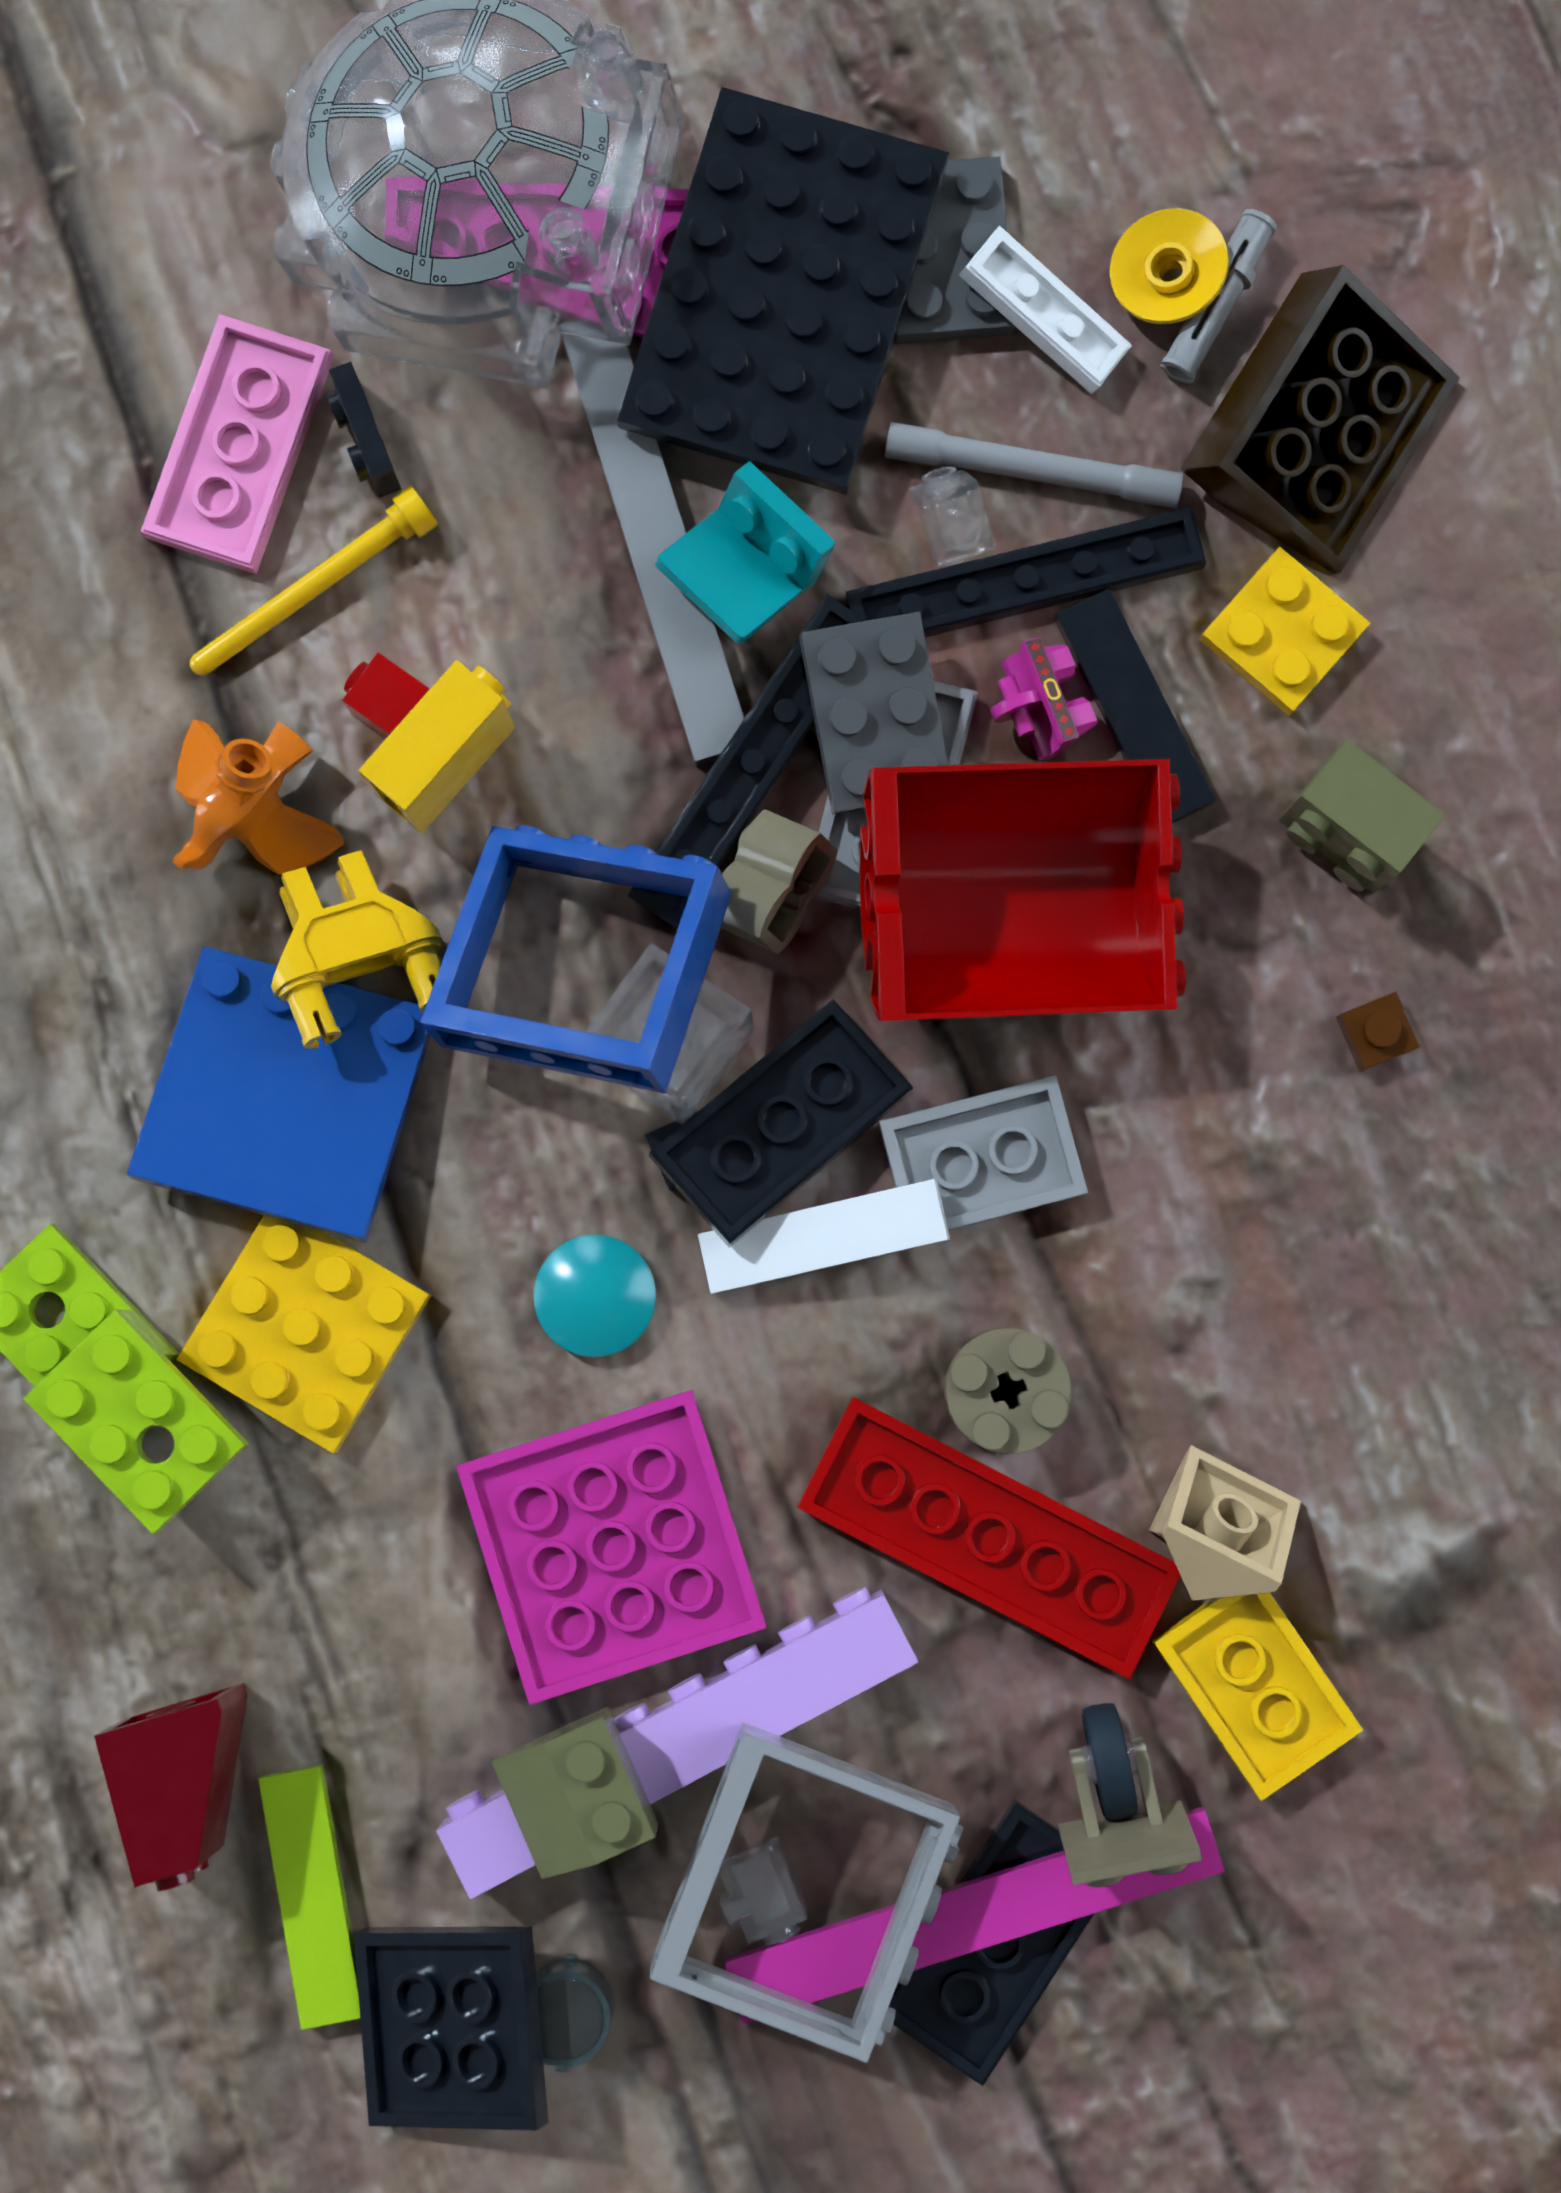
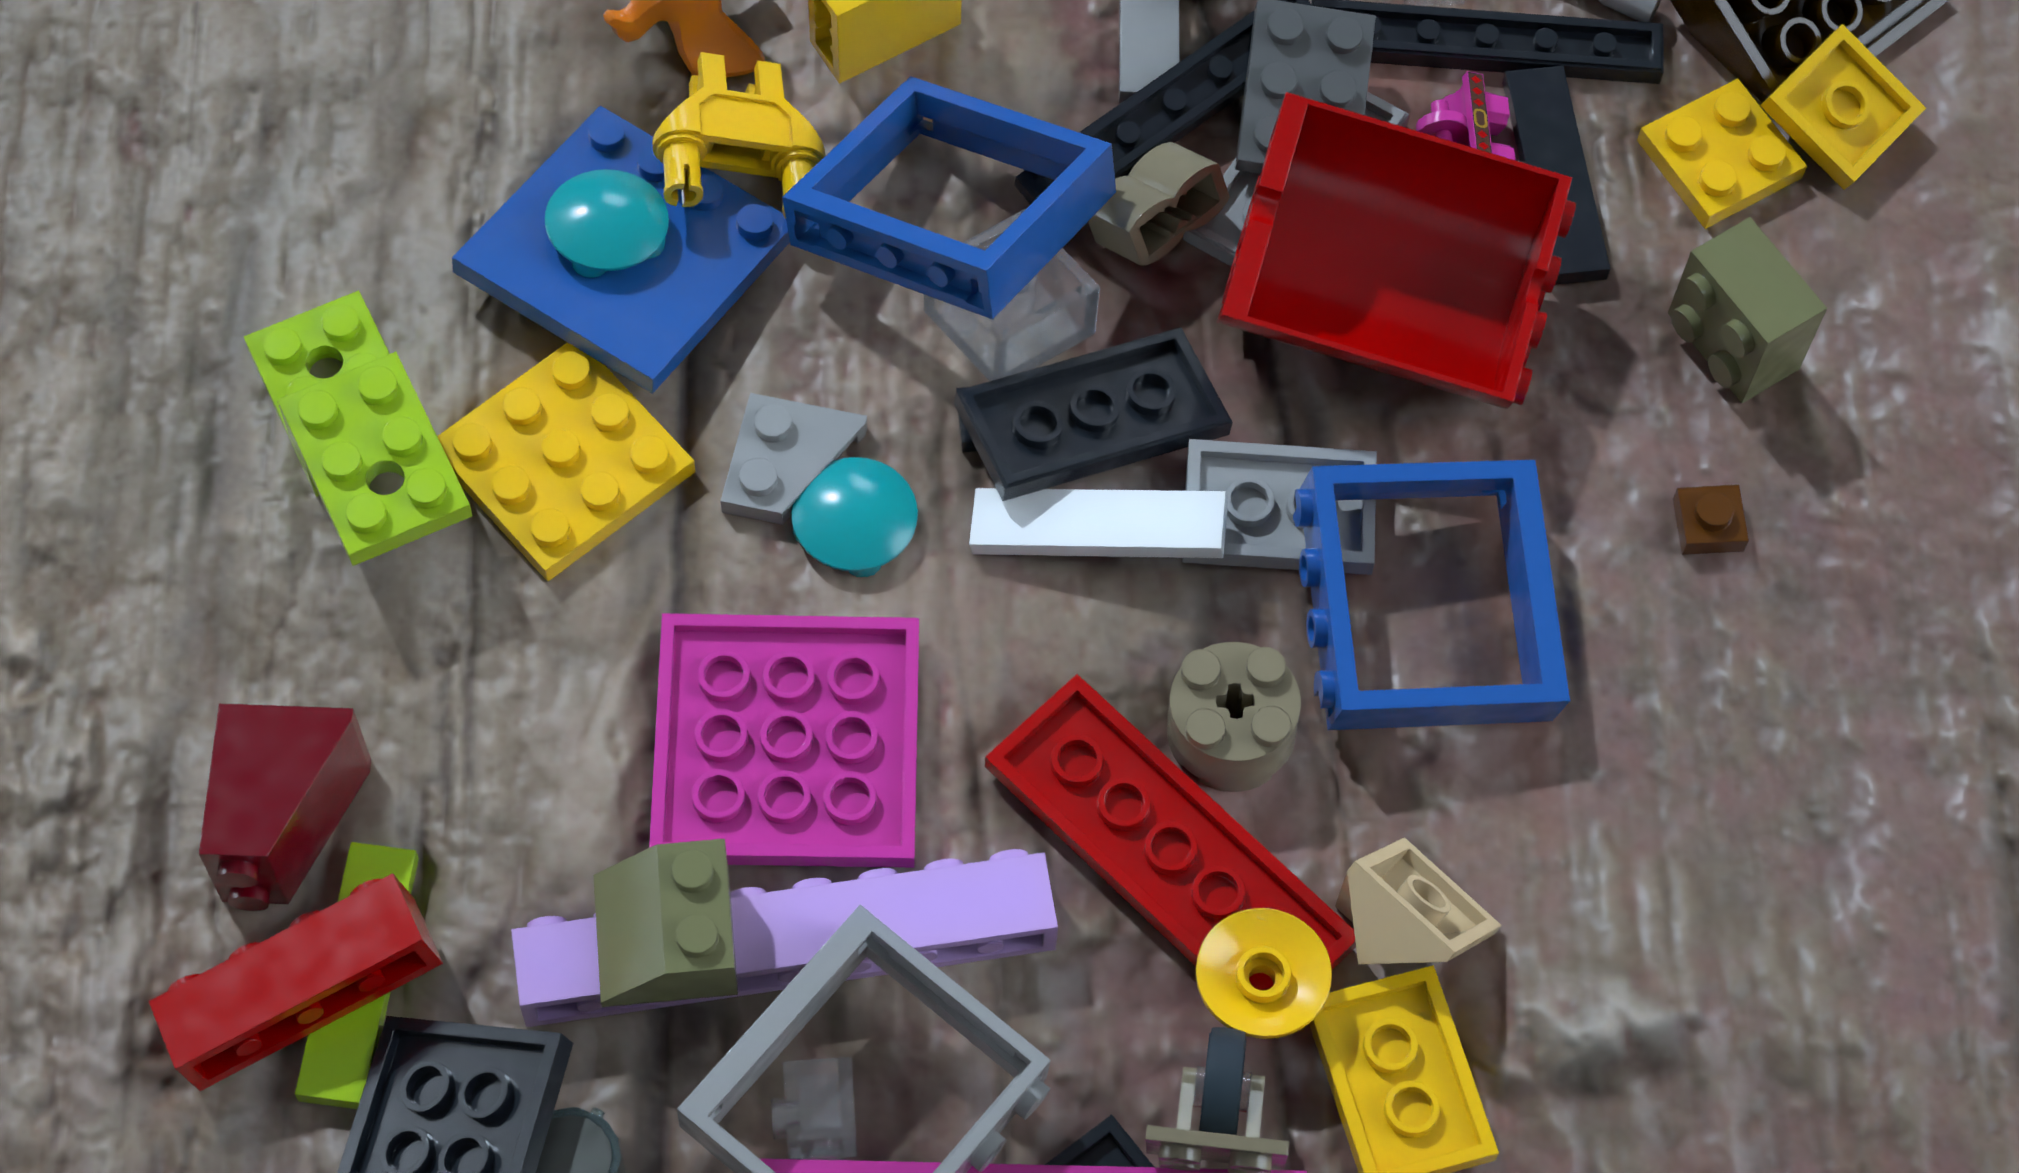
camera: 15 degrees right, 20 degrees down
none -> red brick [148,873,443,1091]
none -> teal dish [545,169,669,278]
none -> light grey wing [720,393,867,525]
none -> yellow dish [1196,908,1332,1039]
none -> blue window [1293,460,1570,730]
none -> yellow plate [1760,24,1926,190]

